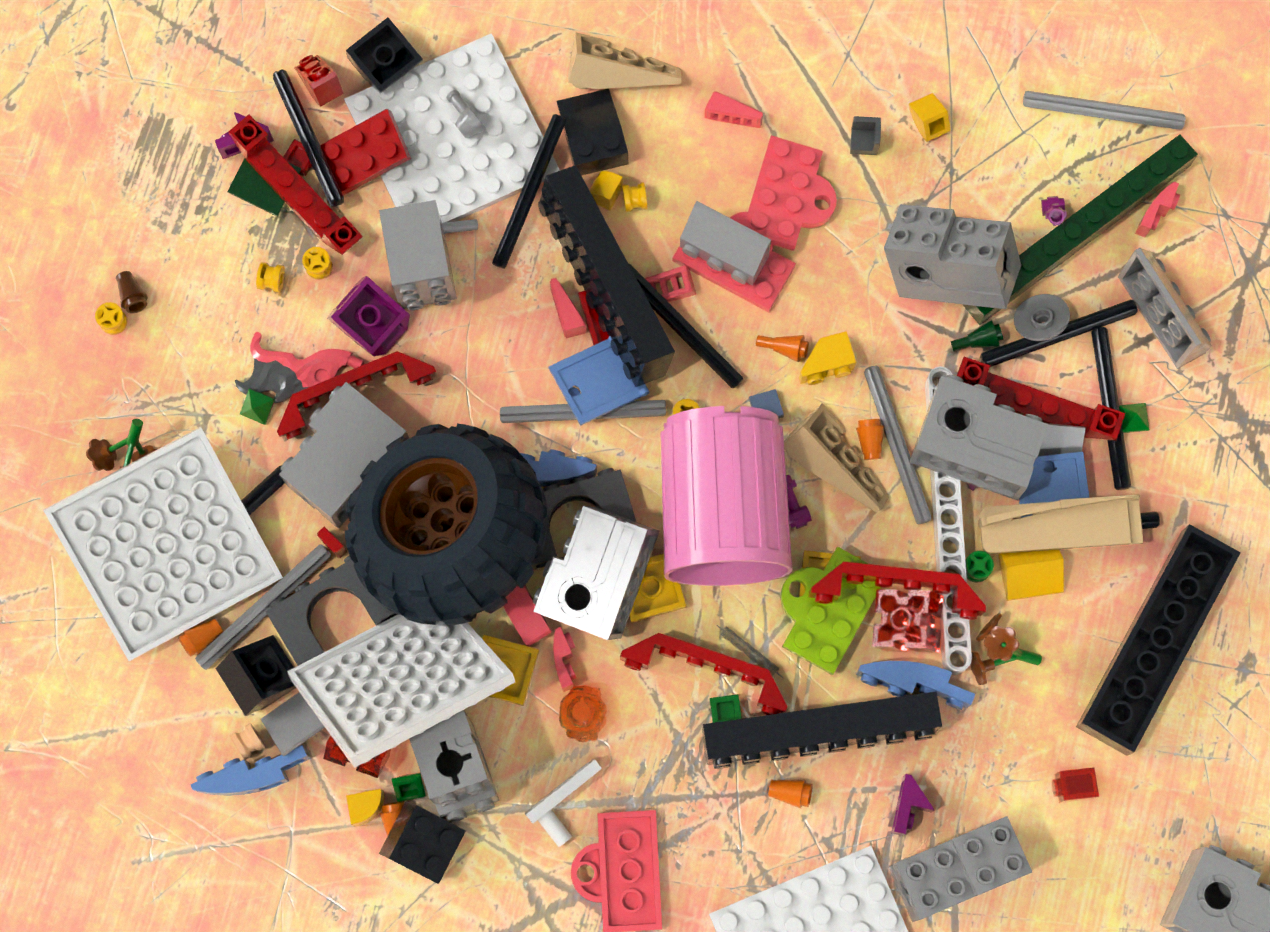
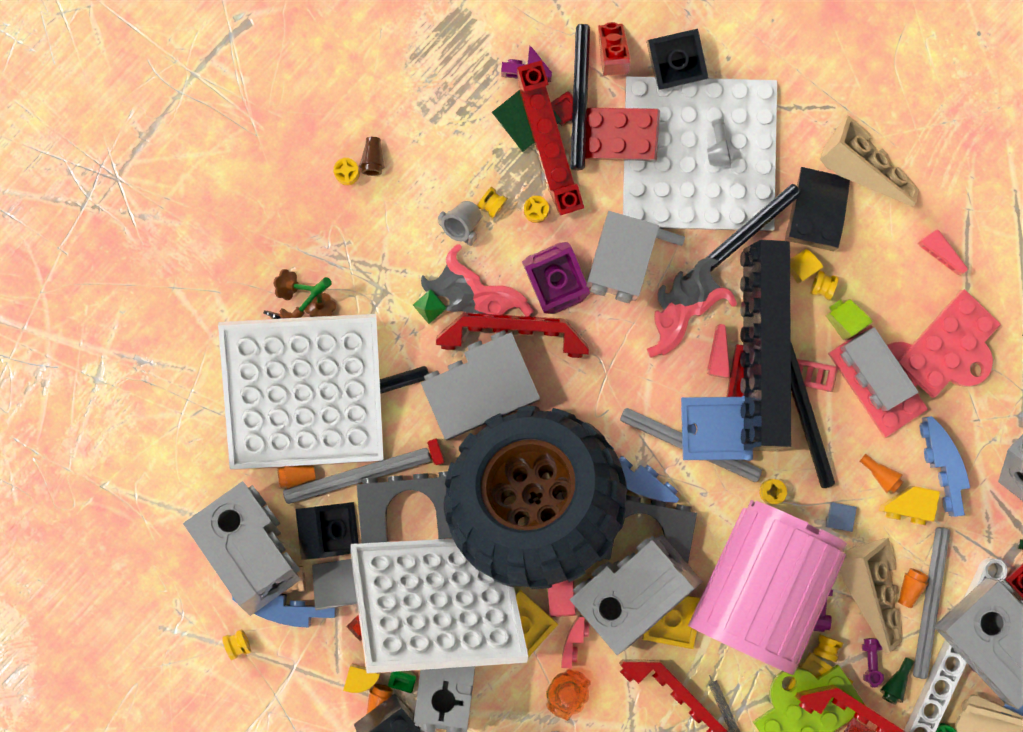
camera: 25 degrees right, 10 degrees up
none -> light grey piece [183,481,301,616]
none -> yellow wheel [222,629,251,661]
none -> light grey piece [438,201,481,246]
none -> piece [647,257,737,358]
none -> yellow wheel [813,634,844,663]
none -> lime slope [825,299,873,340]
none -> magenta bar [862,638,884,688]
none -> dark green cone [880,657,914,705]
none -> medium blue slope [919,416,970,517]

